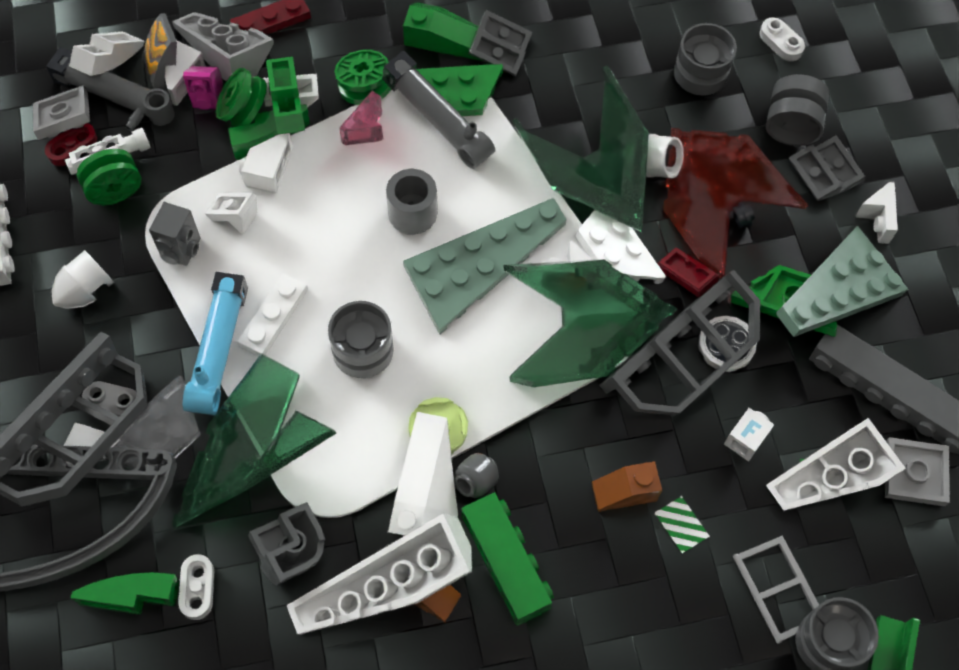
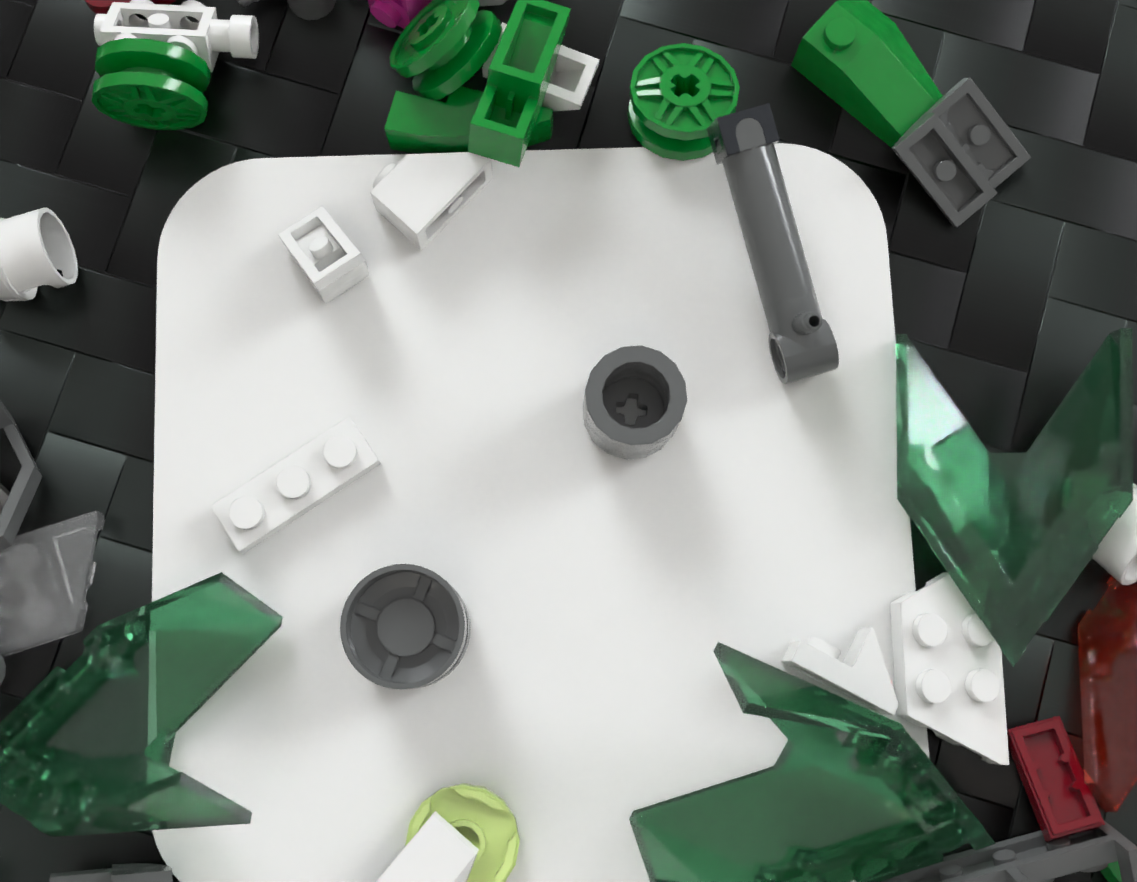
camera: 25 degrees right, 15 degrees up
dark grey brick [149,202,201,266] -> none
medium azure piece [182,272,248,415] -> none
clear pink slope [339,91,383,146] -> none
sand green wing [403,198,567,335] -> none
green wing [416,64,503,116] -> none

